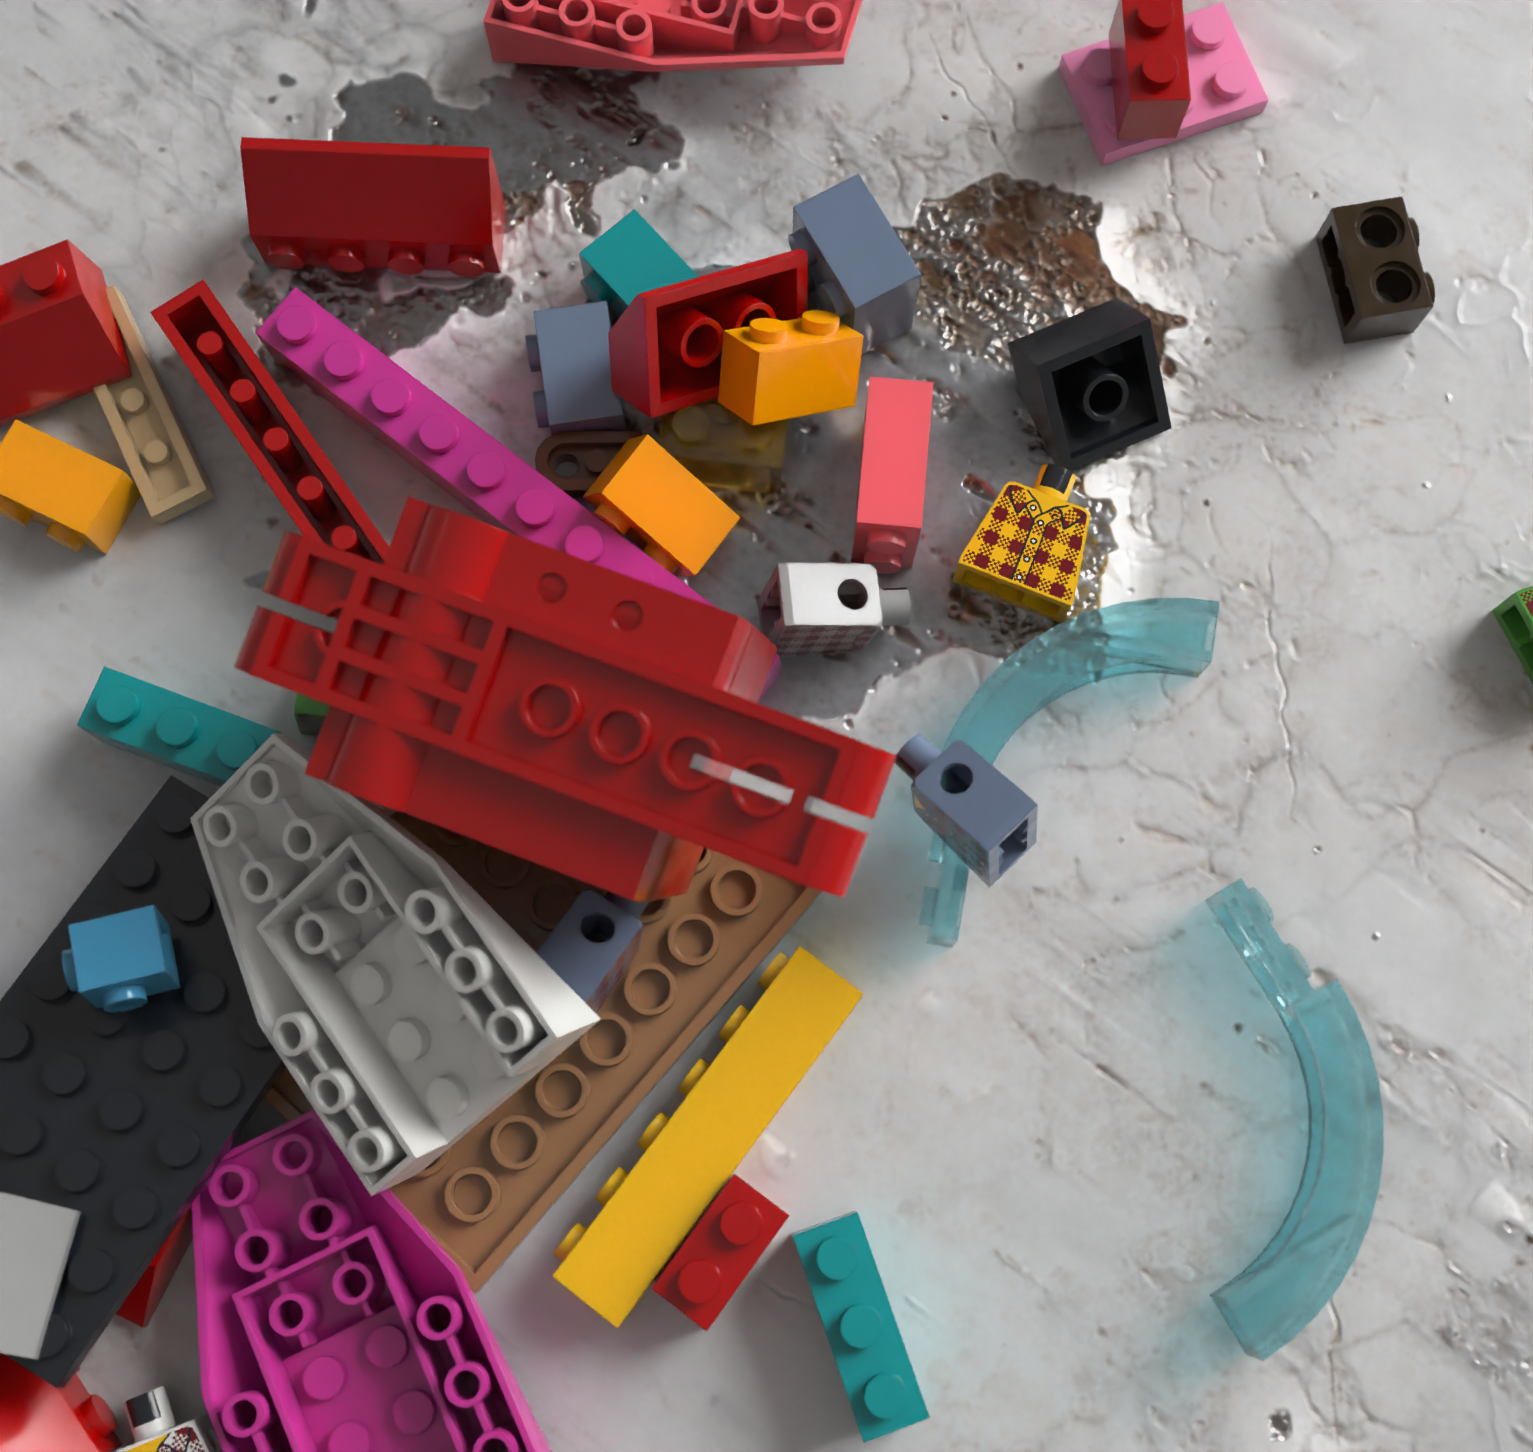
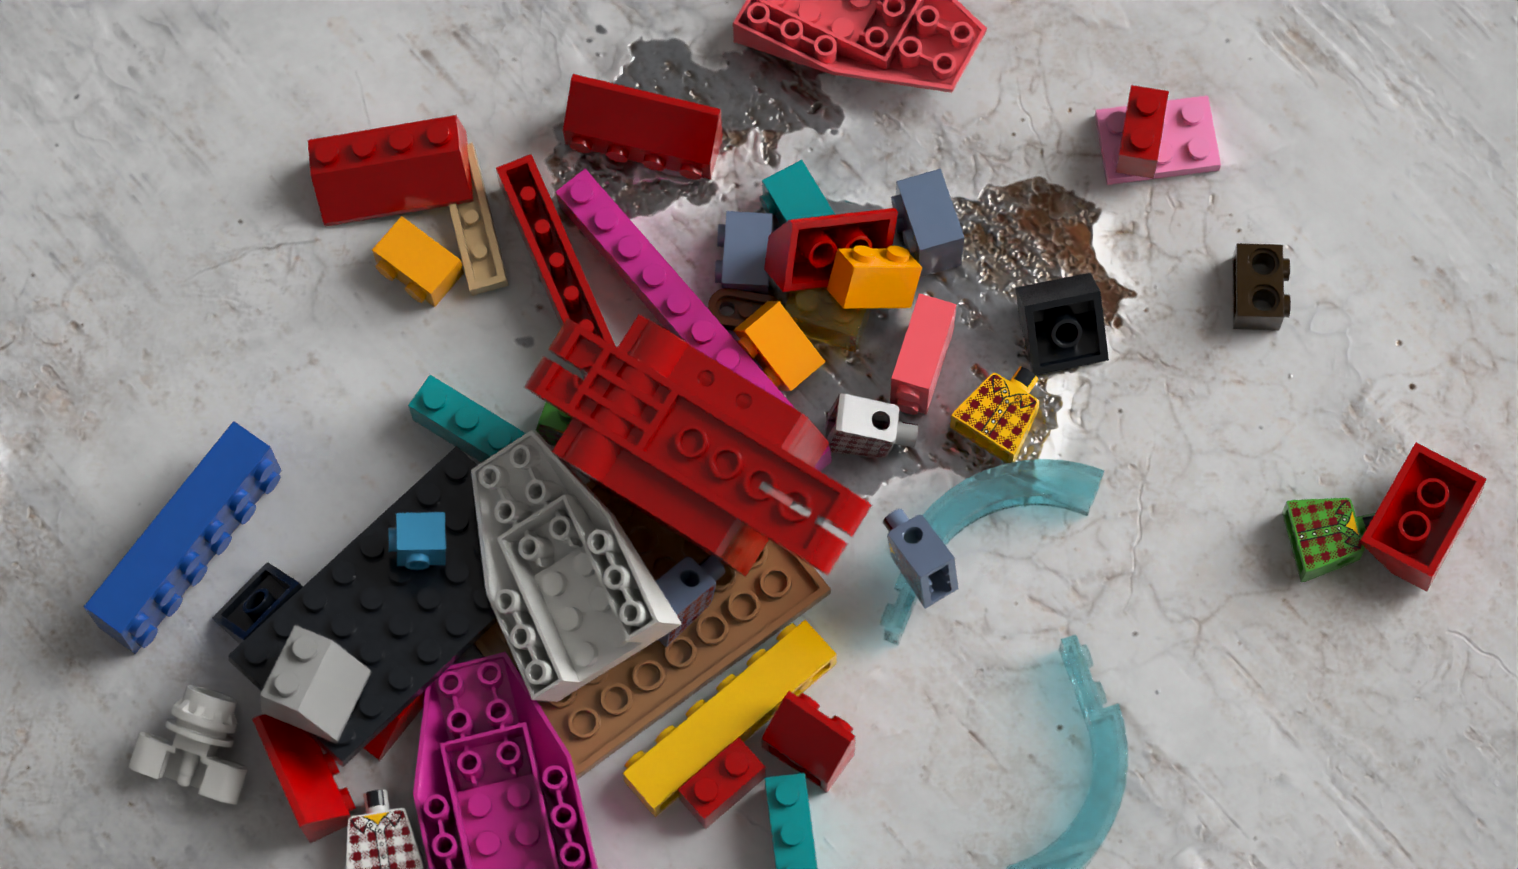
camera: 15 degrees right, 5 degrees down
none -> red slope [761,691,856,792]

